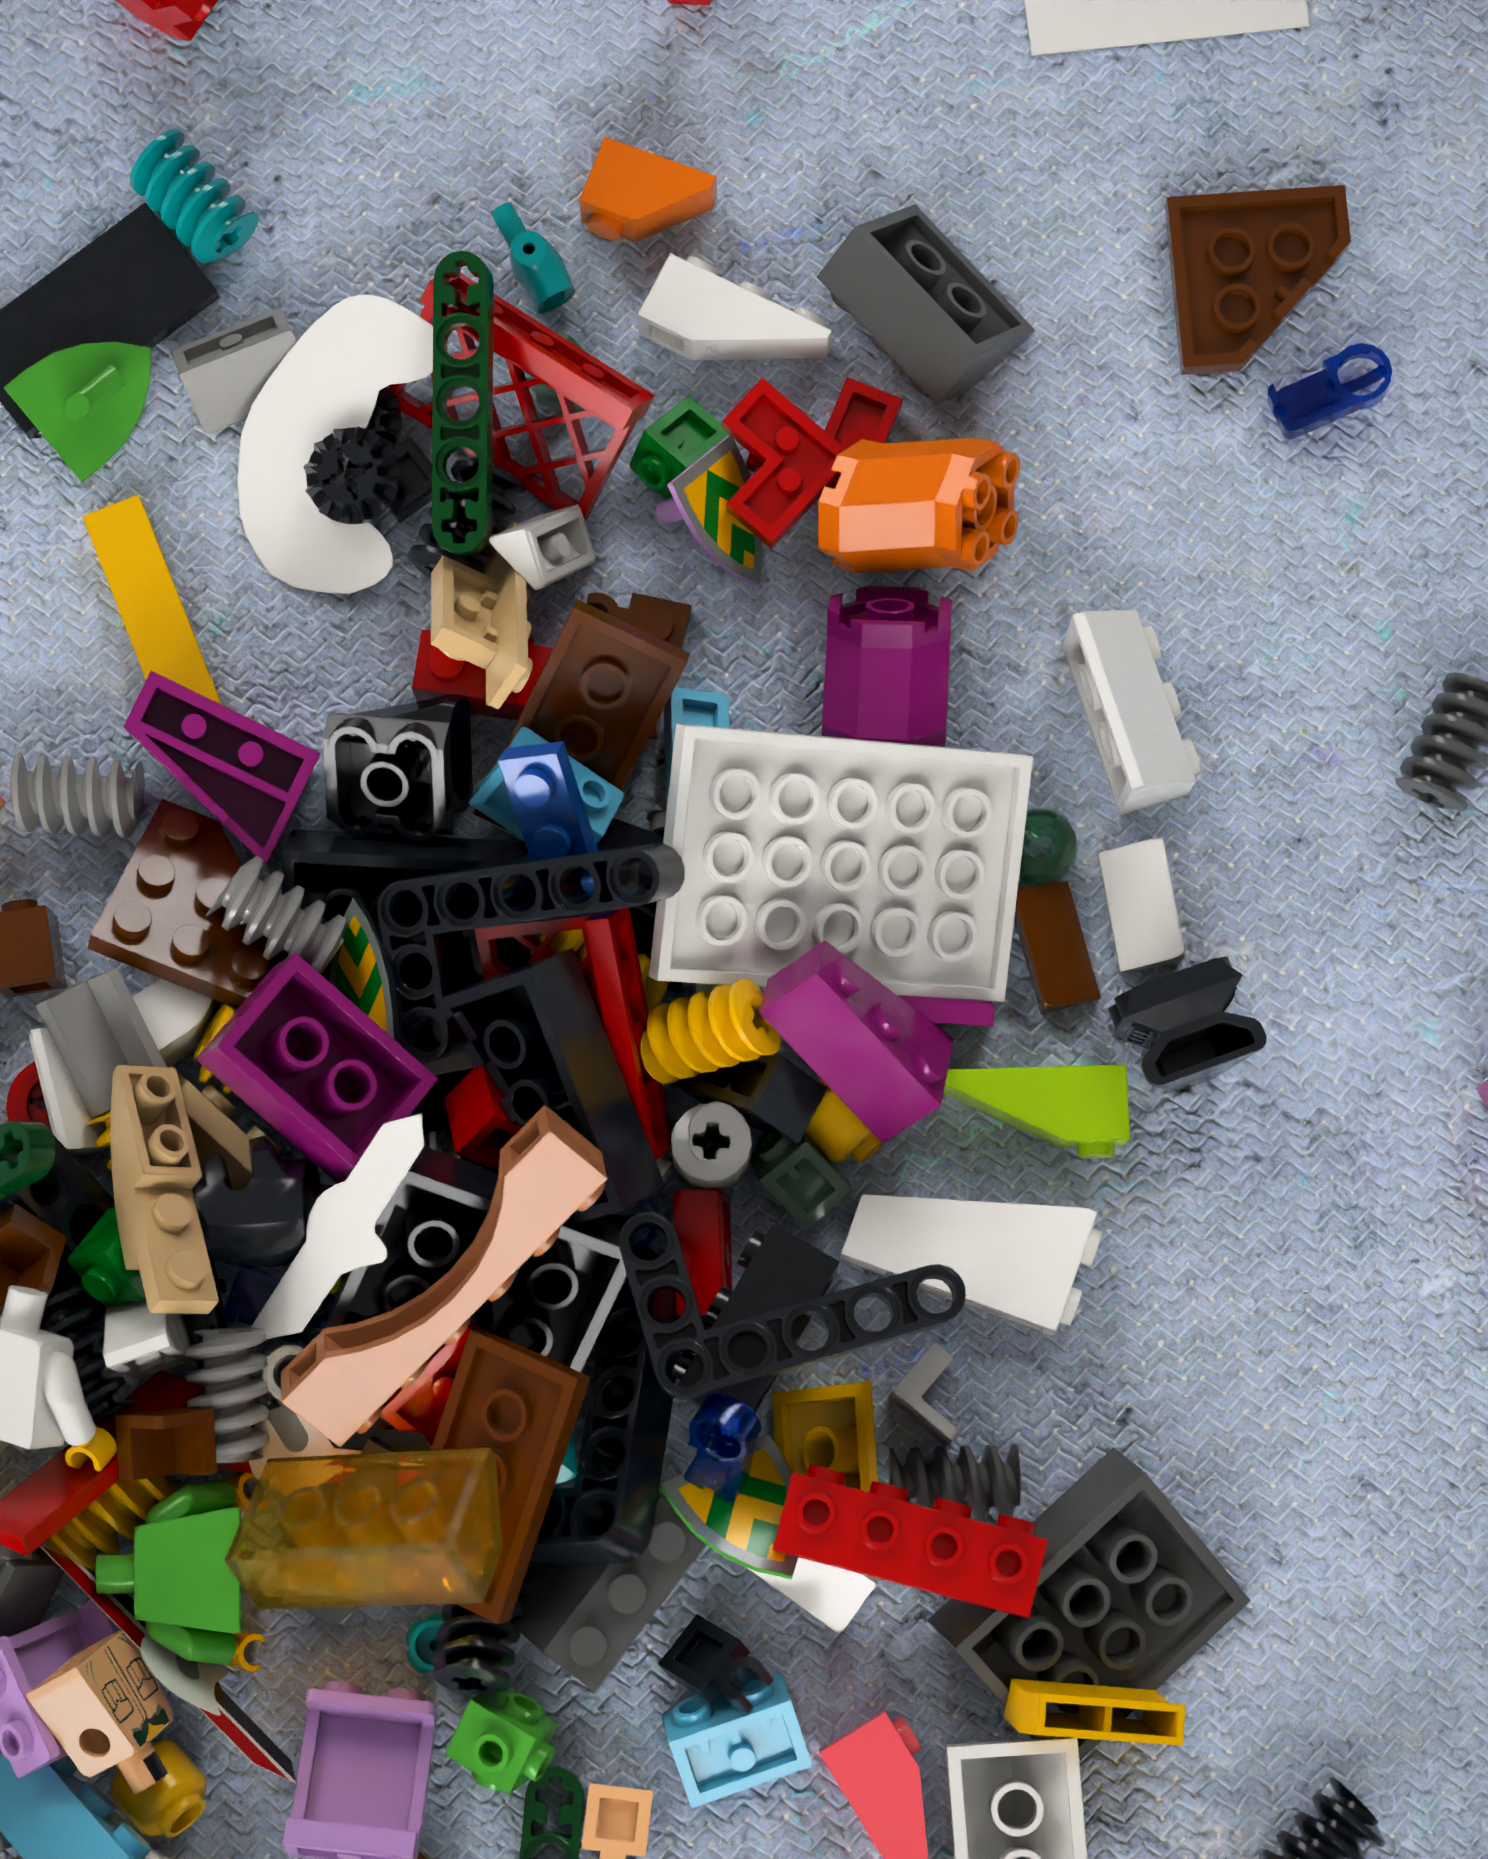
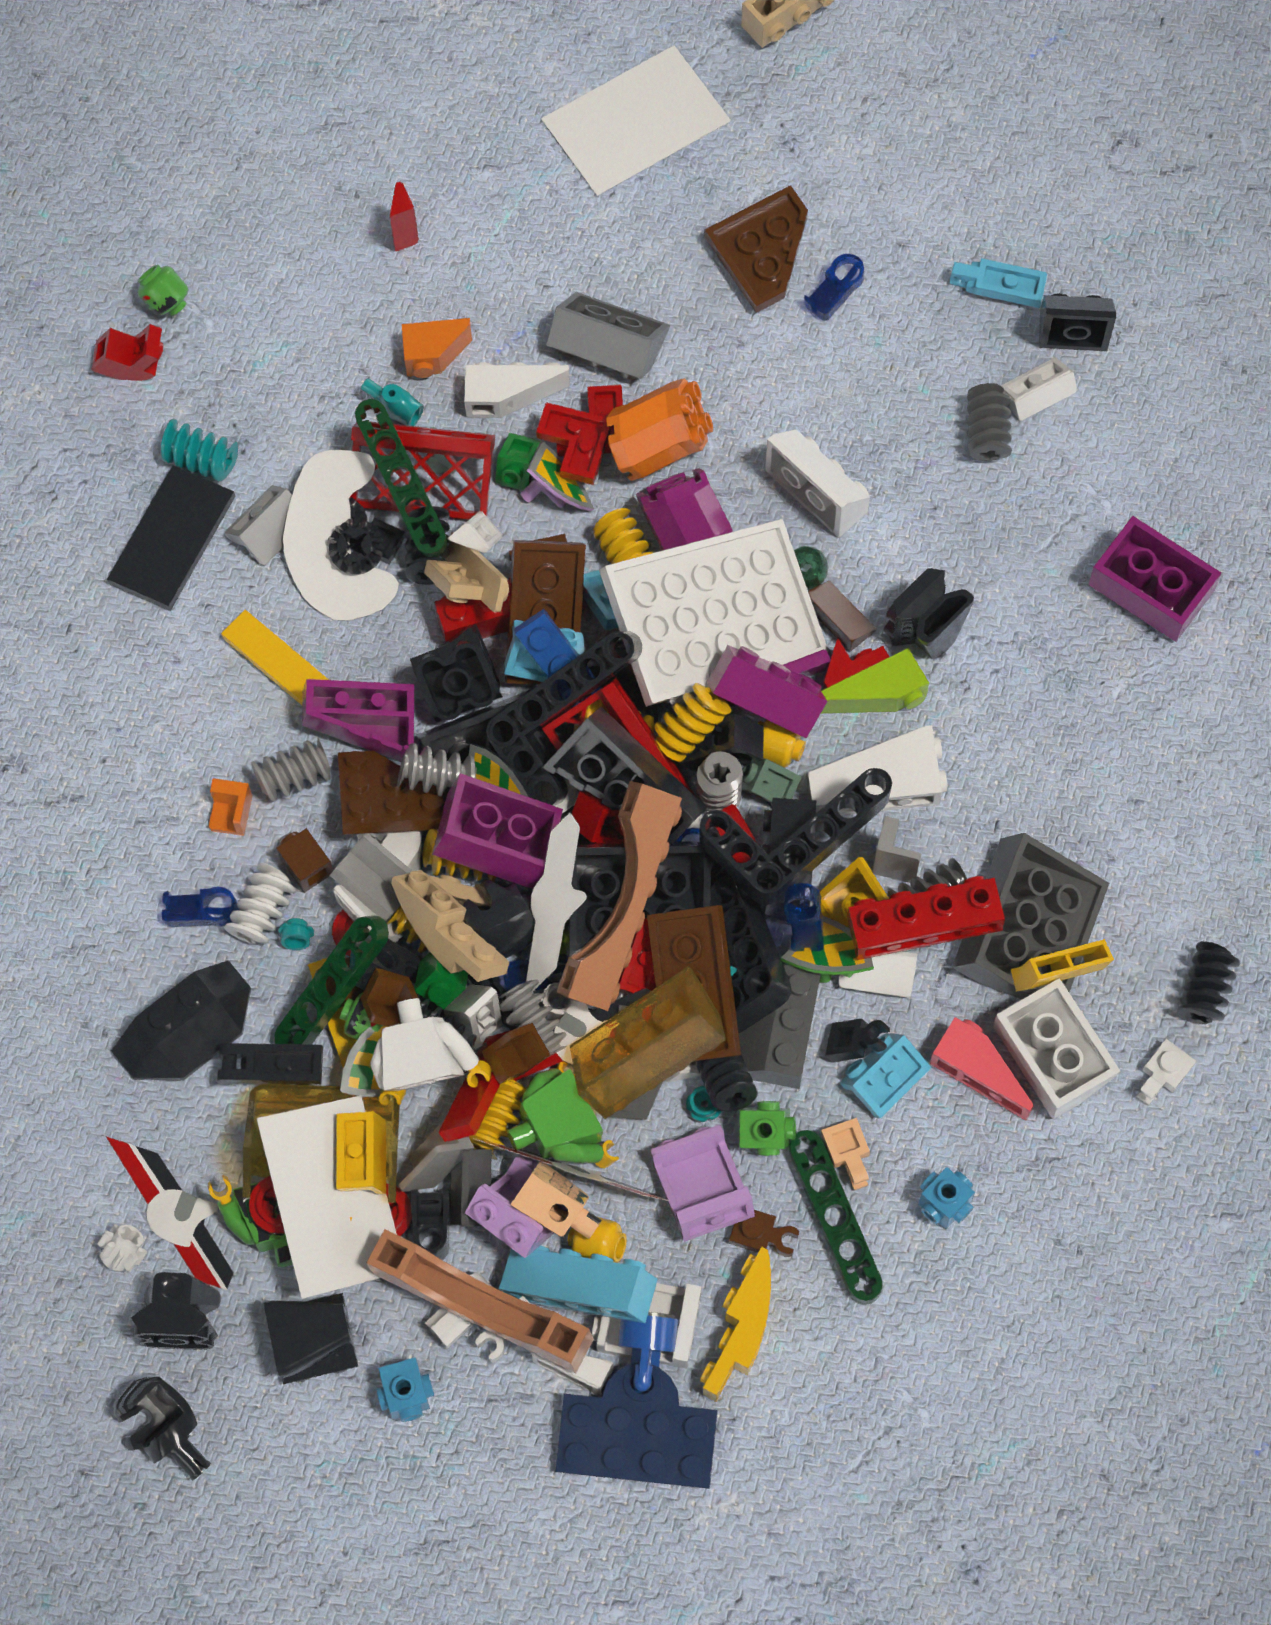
camera: 25 degrees left, 10 degrees down
bright green shield [3,342,151,482] -> none
white slope [1098,837,1185,973] -> none
none -> yellow piece [593,508,653,564]
none -> red slope [823,639,890,690]

